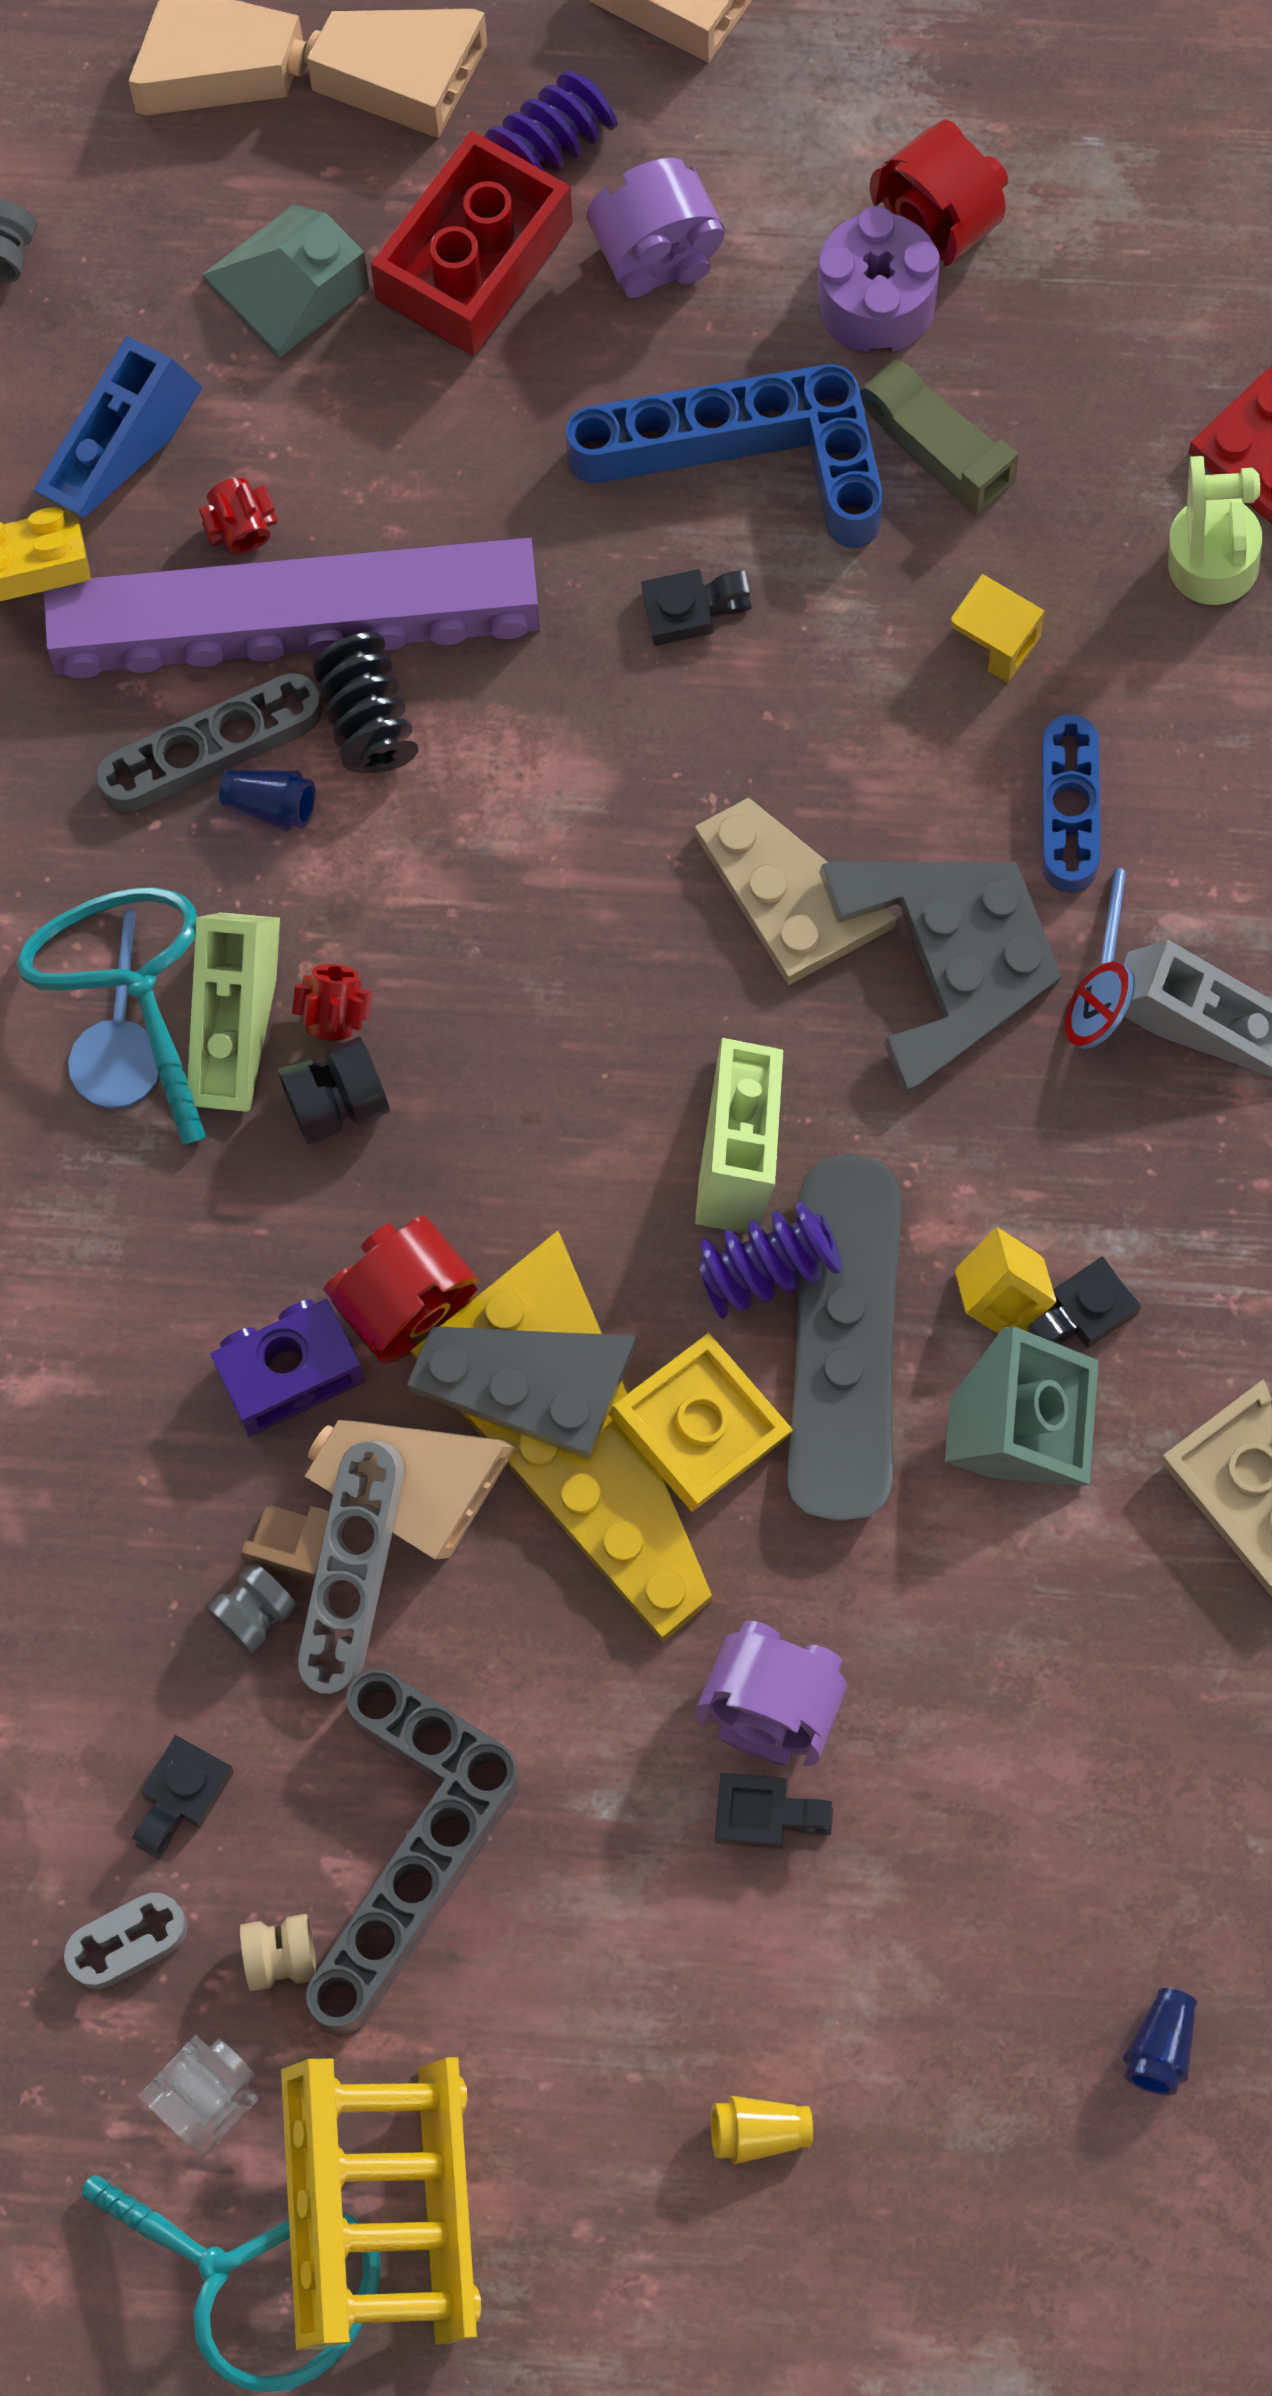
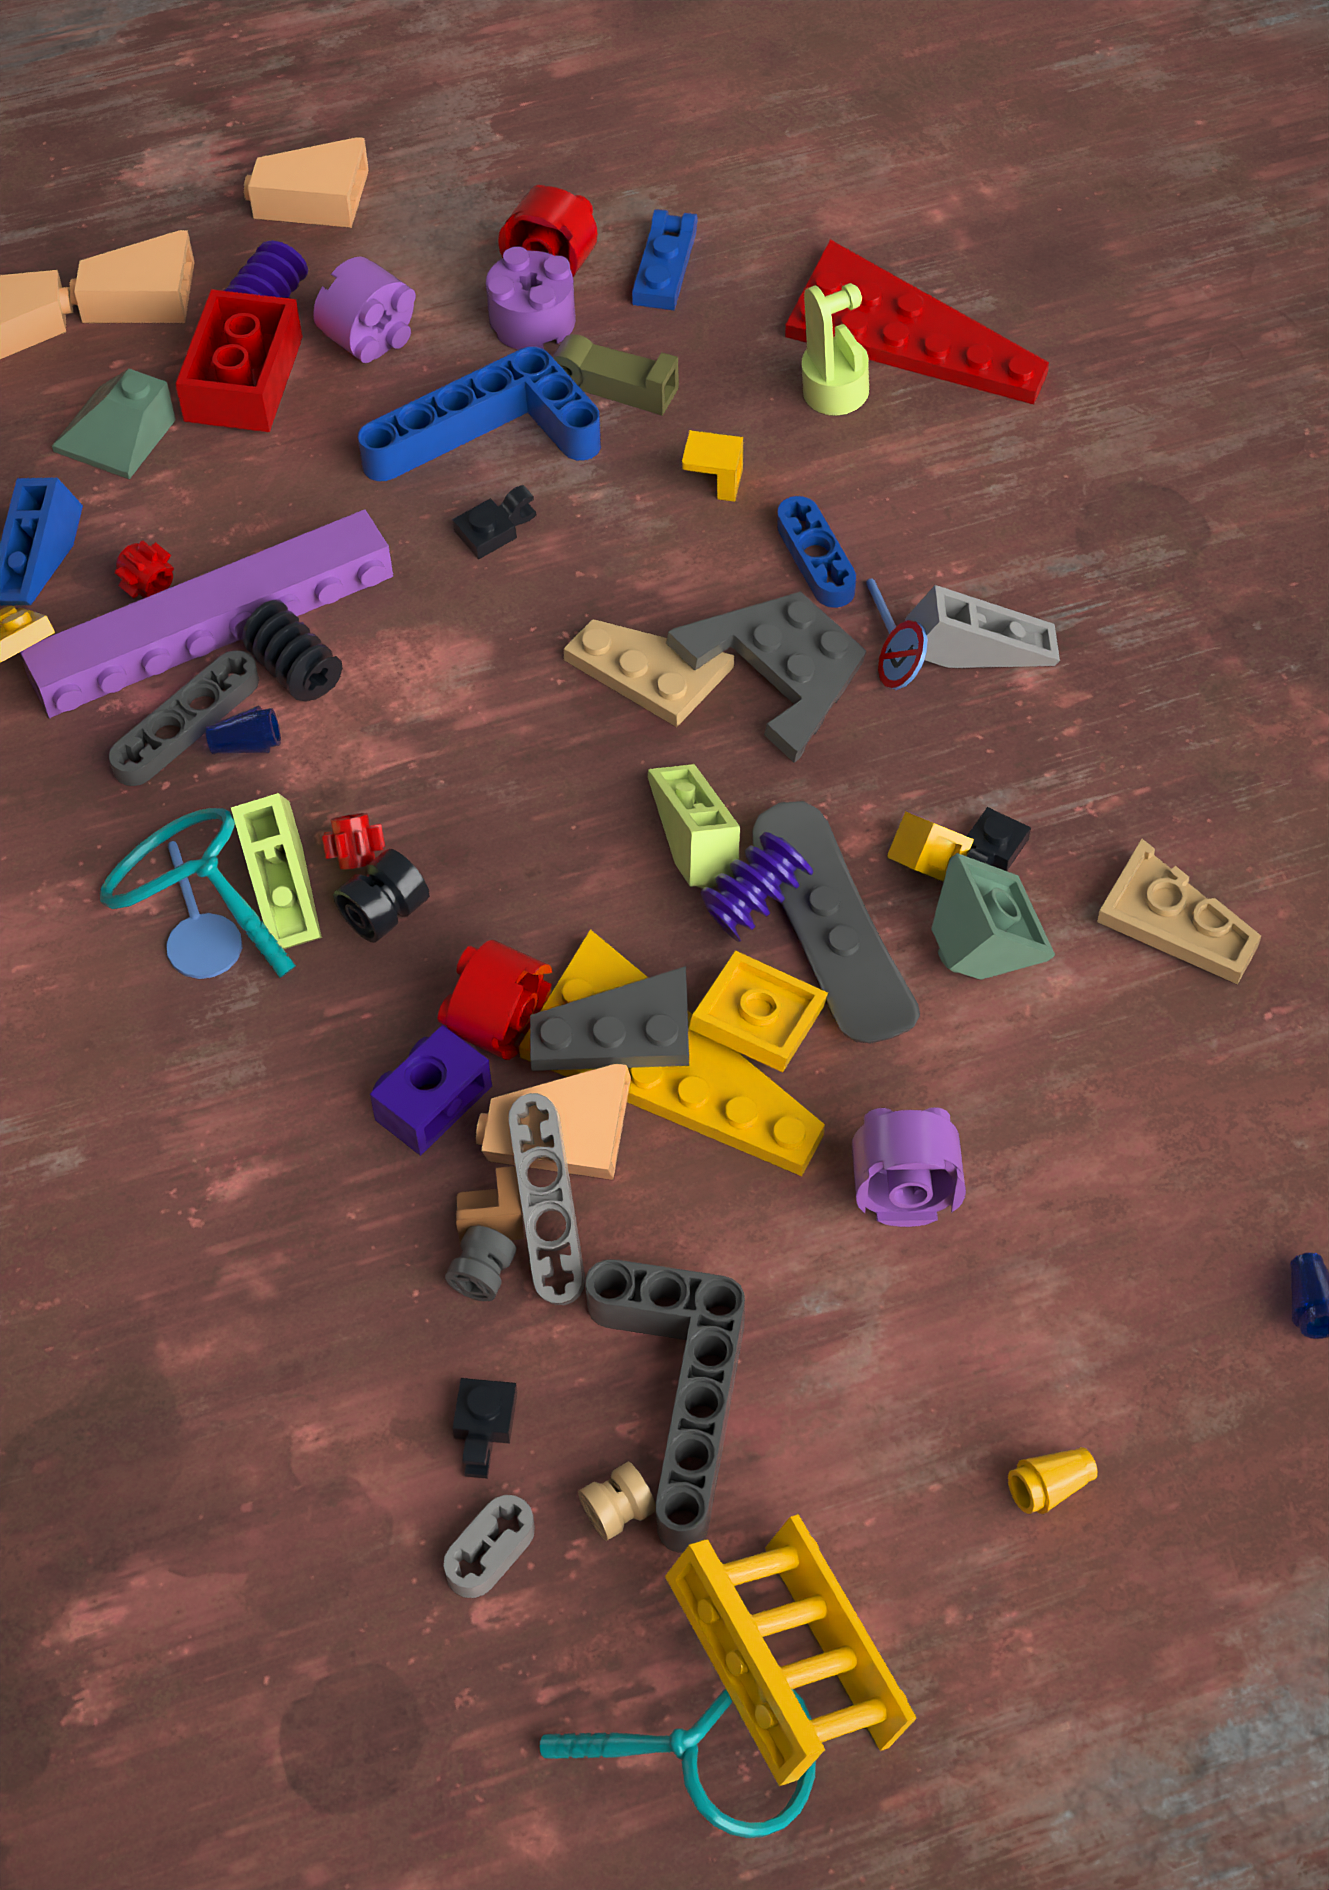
camera: 25 degrees left, 15 degrees down
clear brick [138,2035,259,2159] -> none
black plate [714,1773,833,1849] -> none
none -> blue plate [632,209,698,311]

